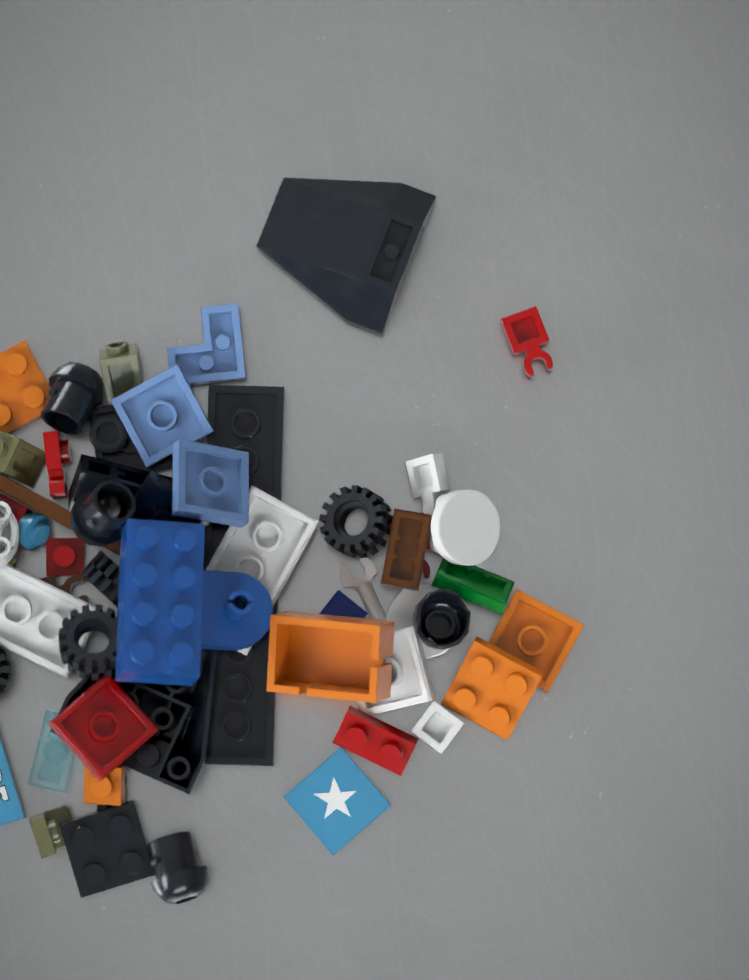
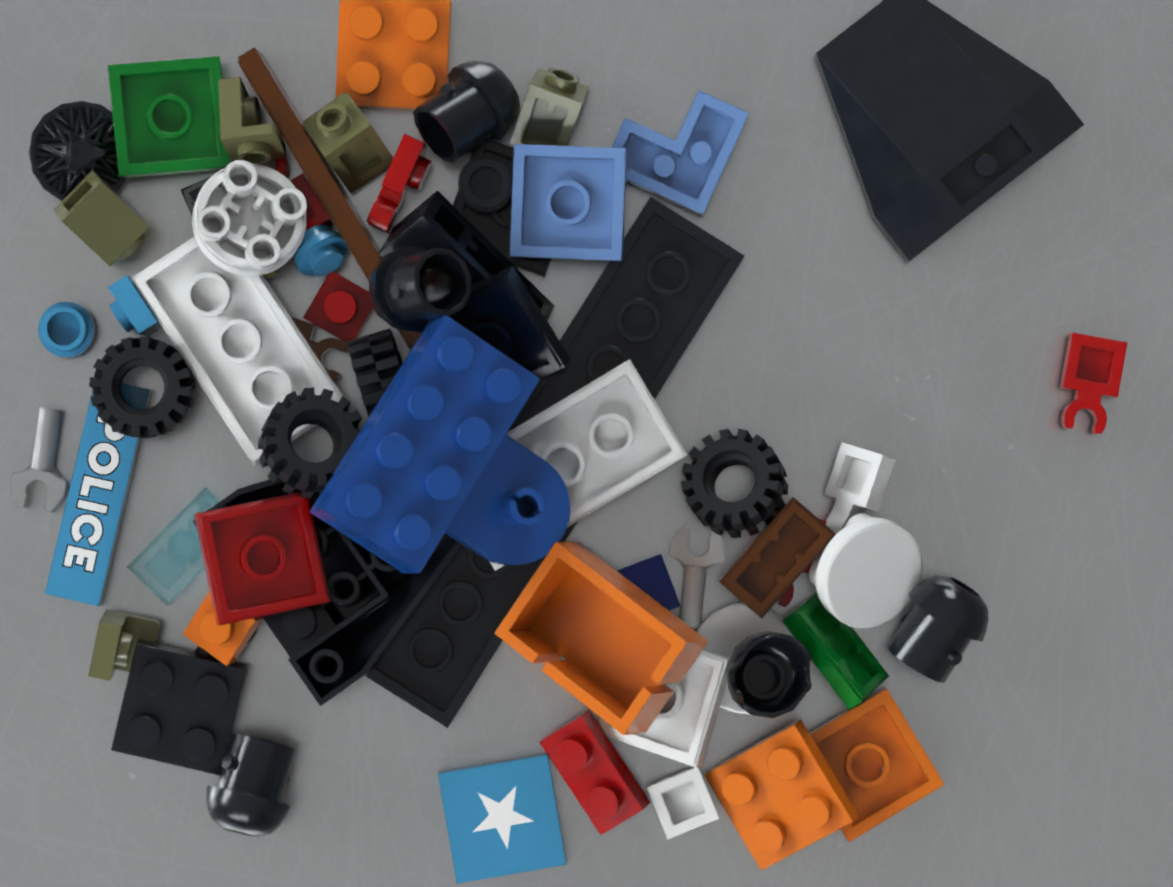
camera: 30 degrees right, 5 degrees up
medium blue plate [172,439,249,528] -> none
none -> black piece [888,575,989,683]

